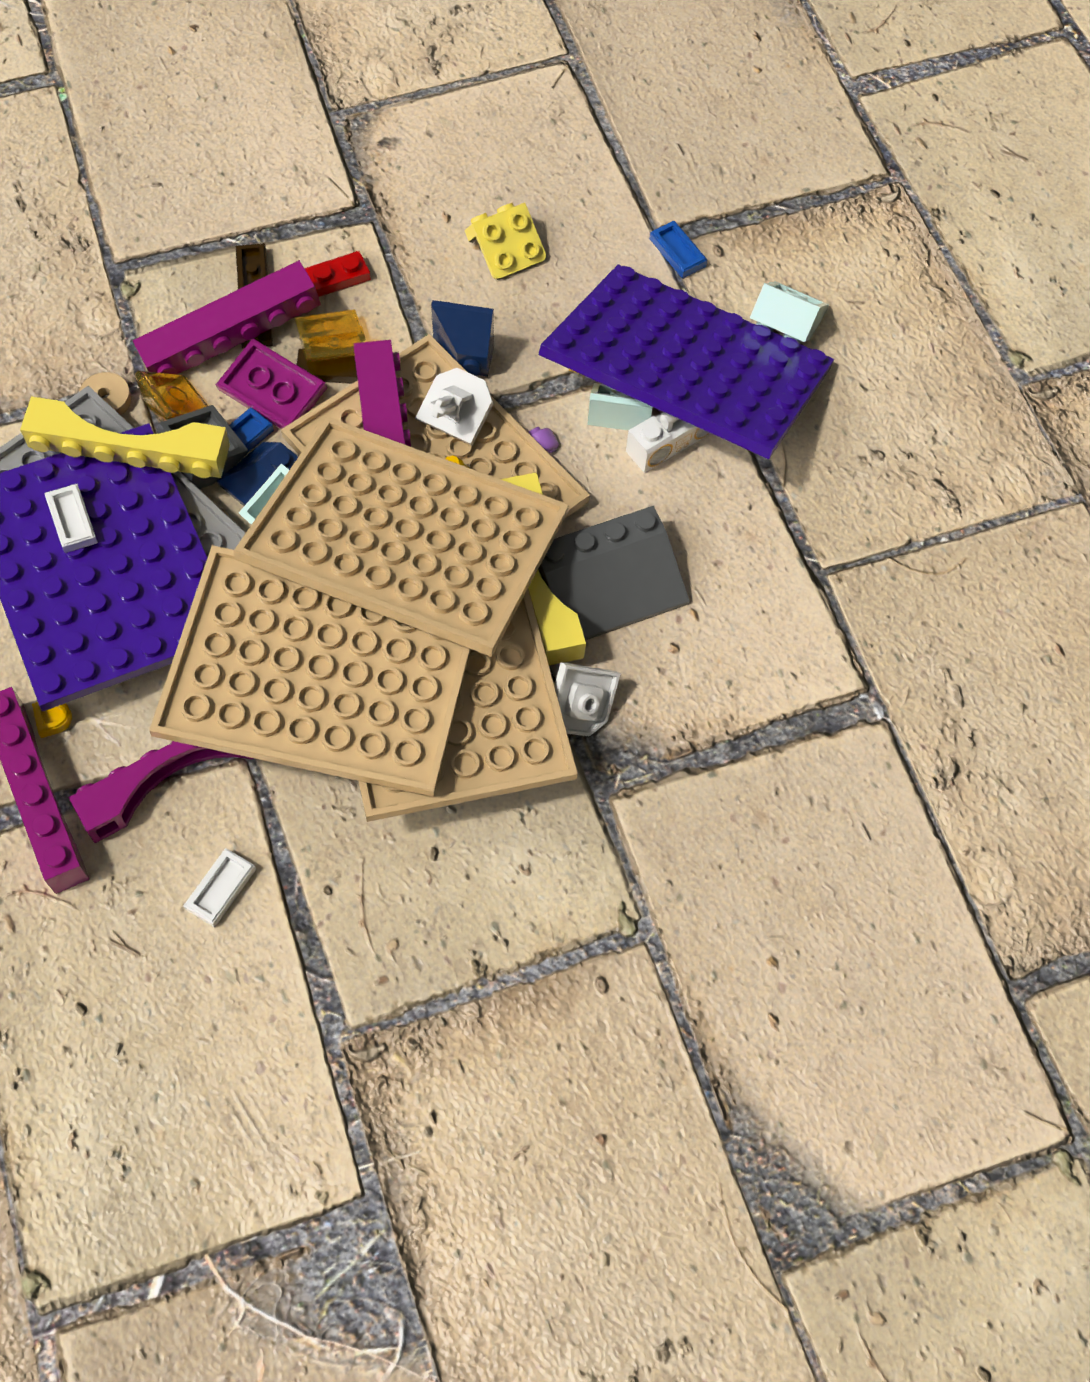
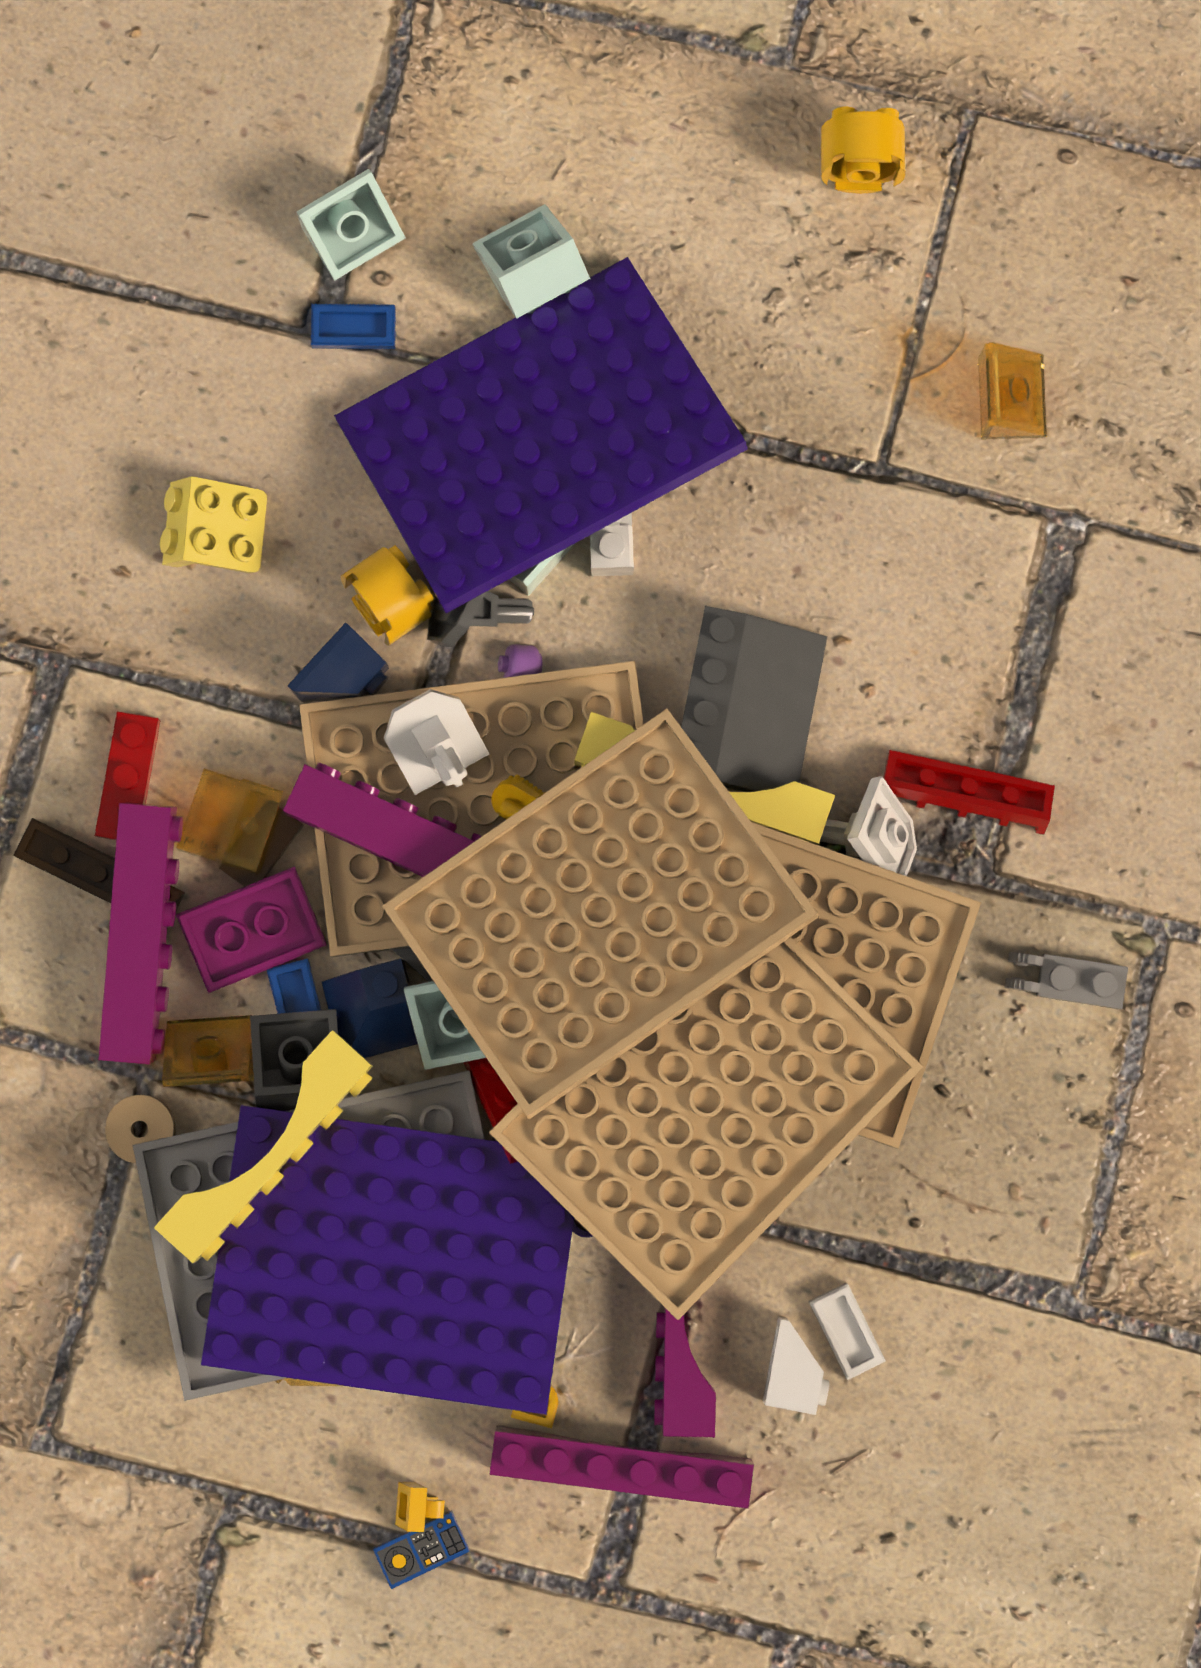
camera: 55 degrees left, 20 degrees up
white tile [44,484,98,553] -> none
none -> light aqua slope [297,169,406,280]
none -> yellow brick [340,545,434,646]
none -> dark grey piece [427,591,534,647]
none -> white slope [763,1316,829,1415]
none -> yellow brick [821,106,905,194]
none -> red hinge [883,750,1055,835]
none -> clear yellow slope [978,342,1047,440]
none -> light grey hinge [1004,952,1128,1009]

